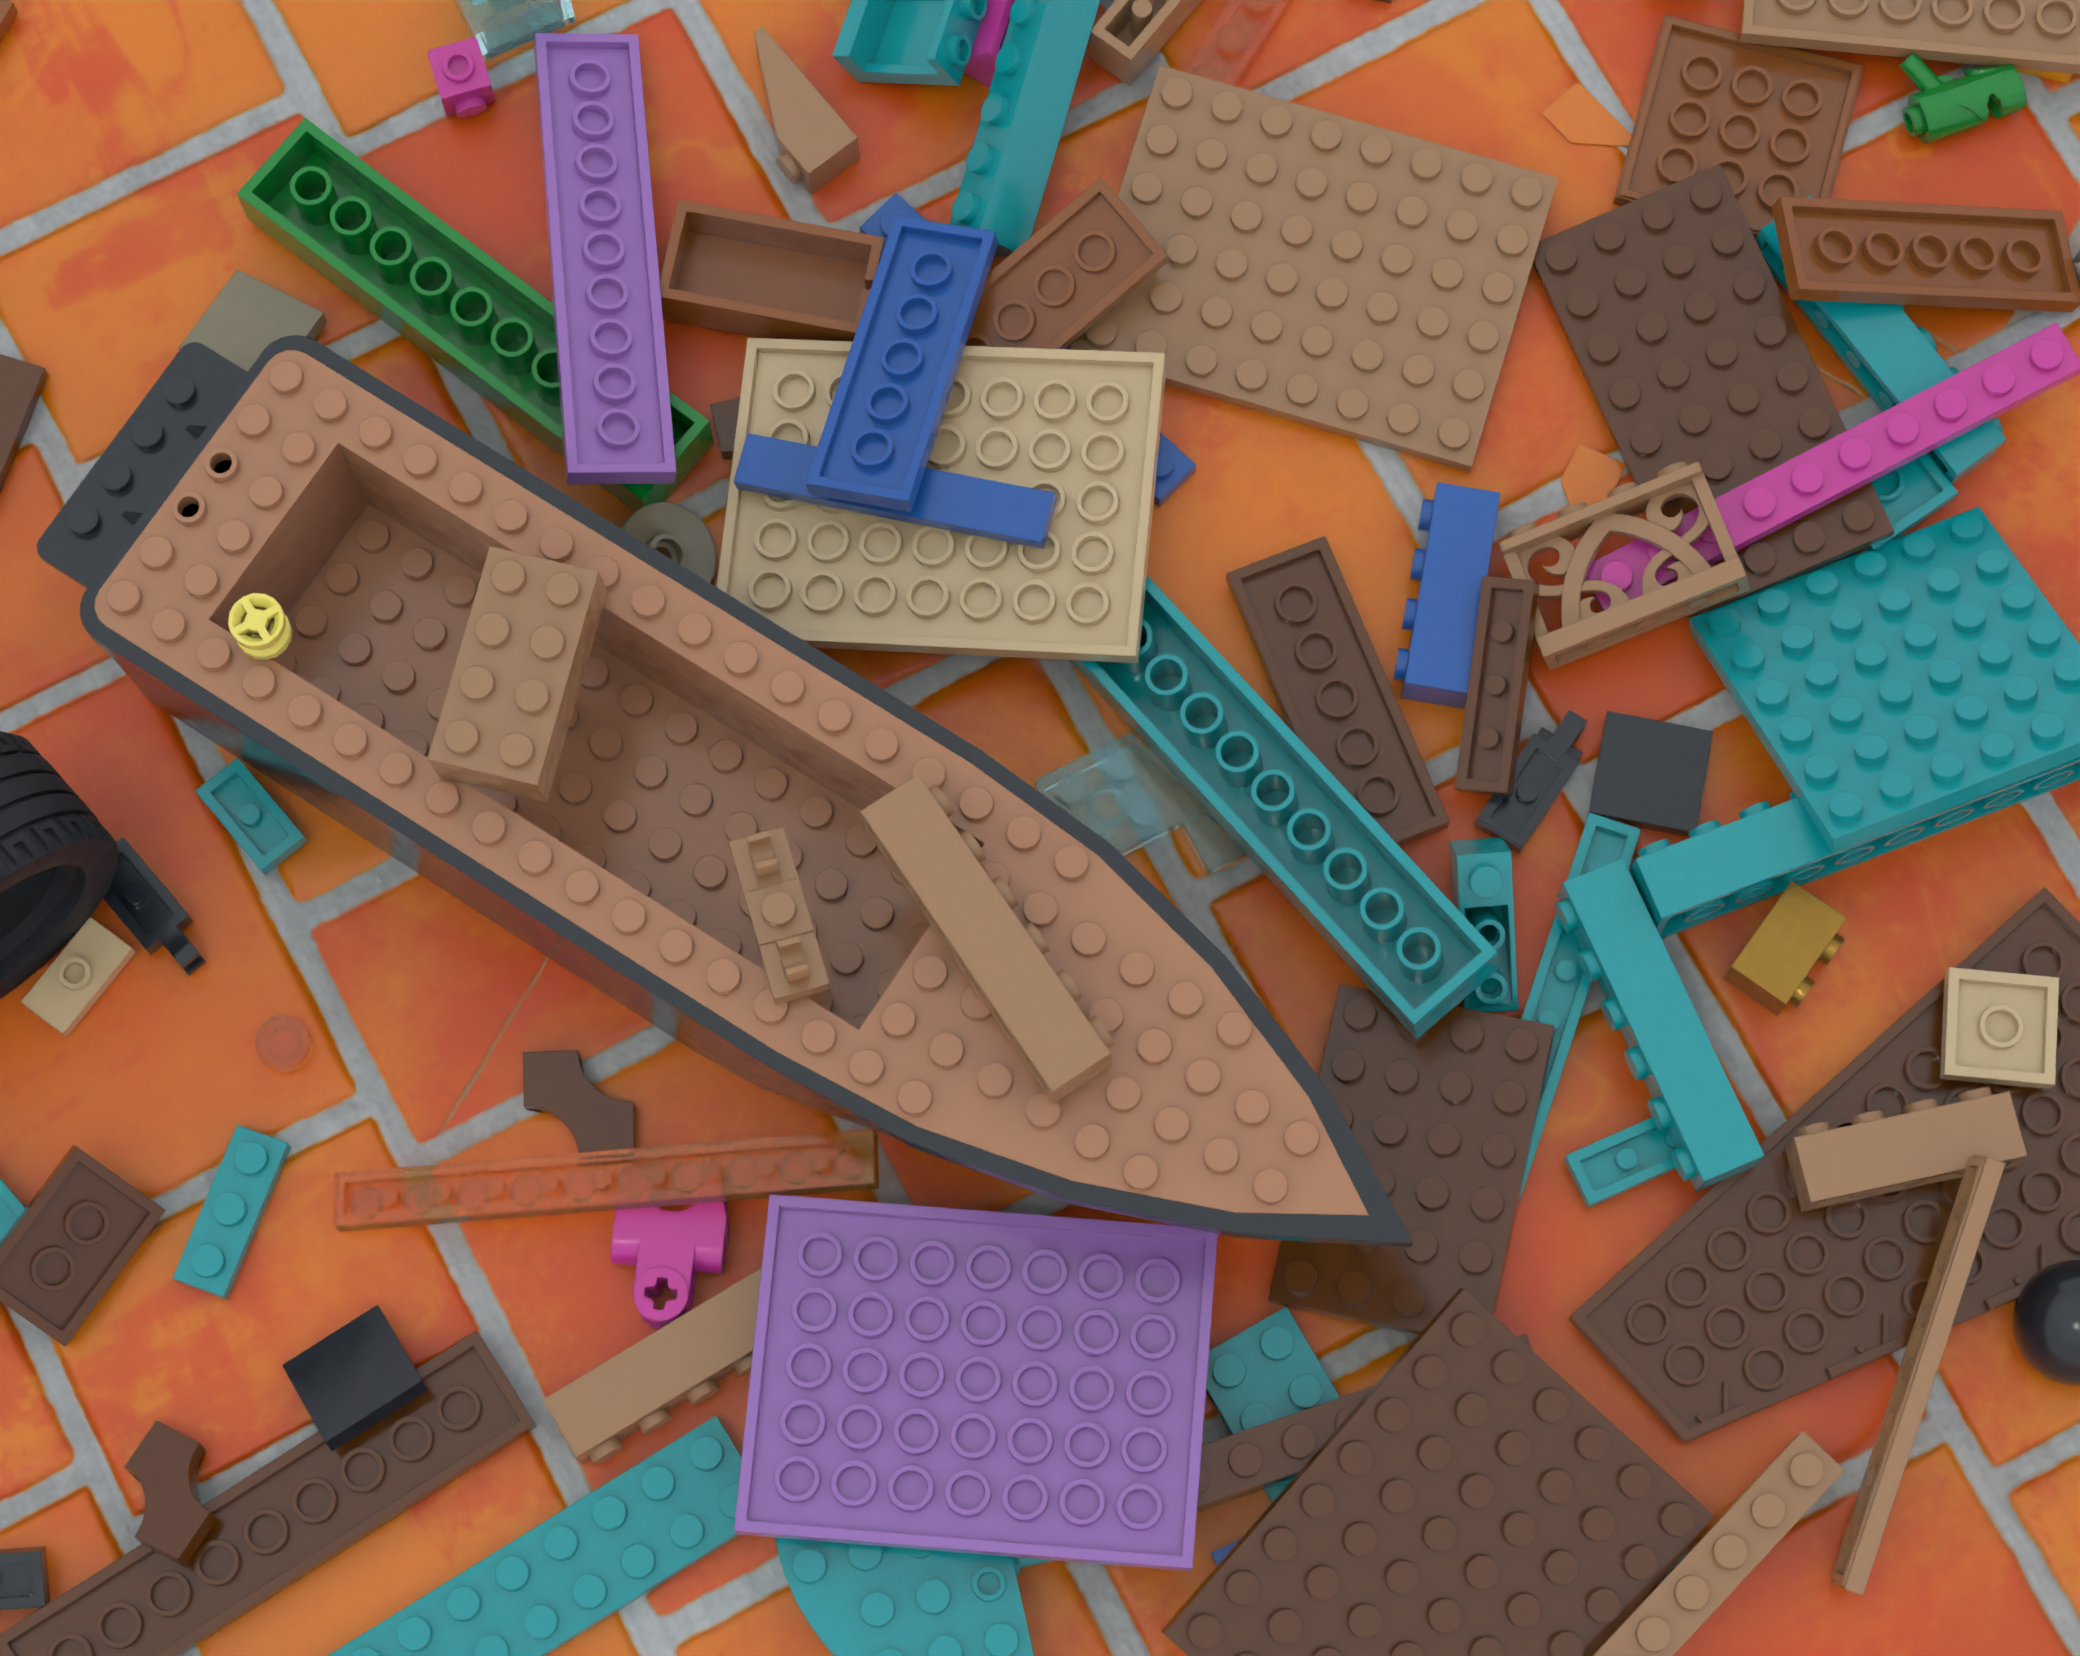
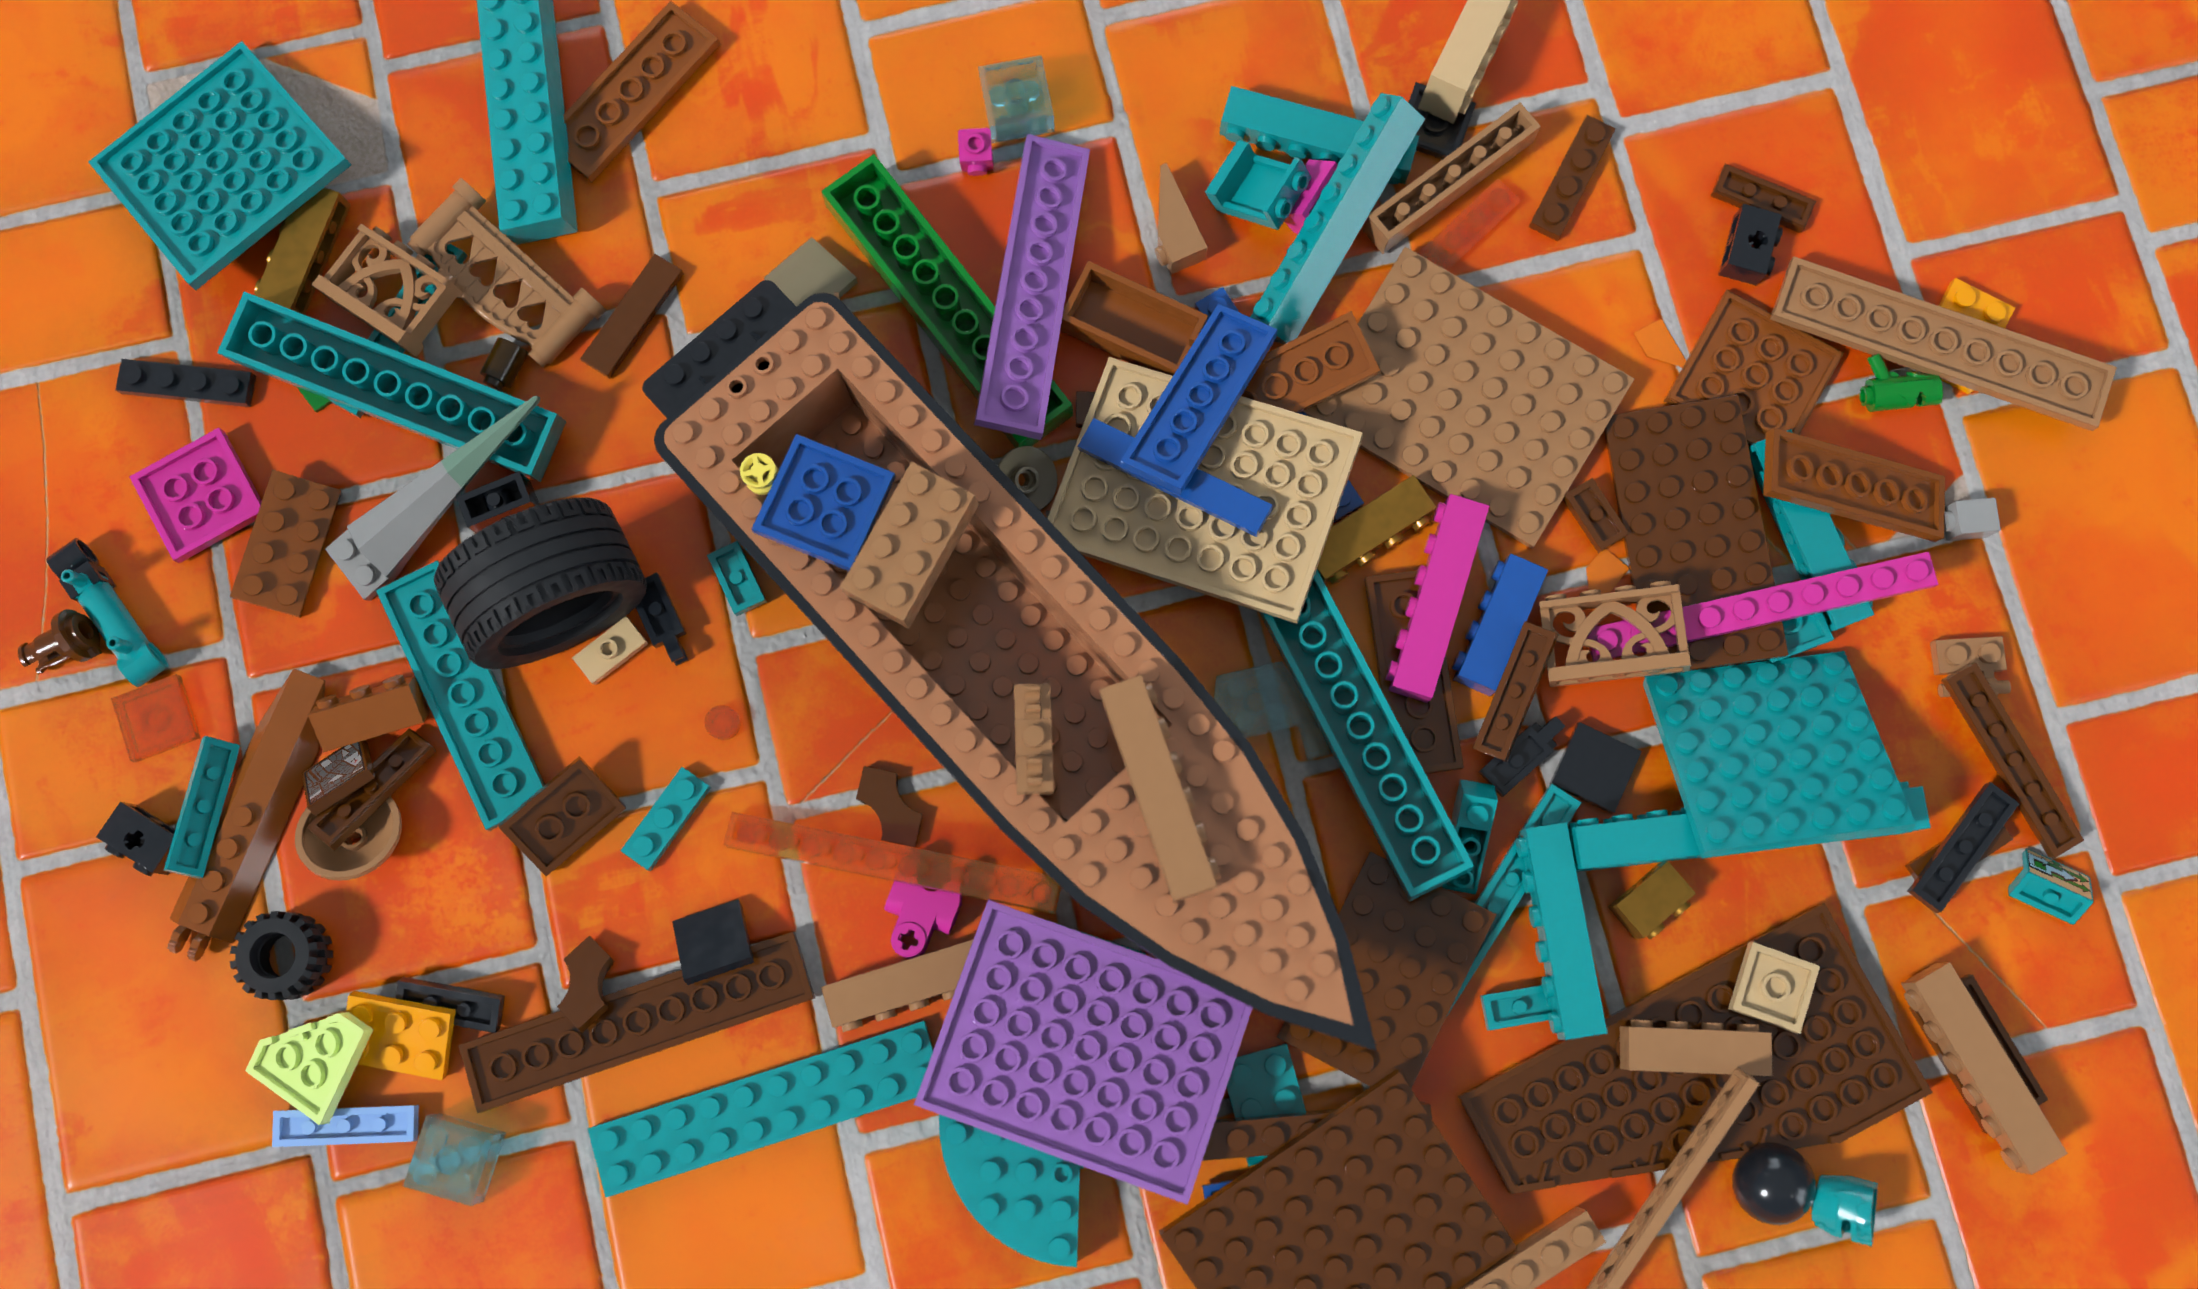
camera: 15 degrees right, 5 degrees up
none -> blue plate [752,434,896,571]
none -> pearl gold brick [1317,475,1437,585]
none -> dark pink brick [1385,494,1489,703]
none -> reddish brown plate [1563,478,1630,553]

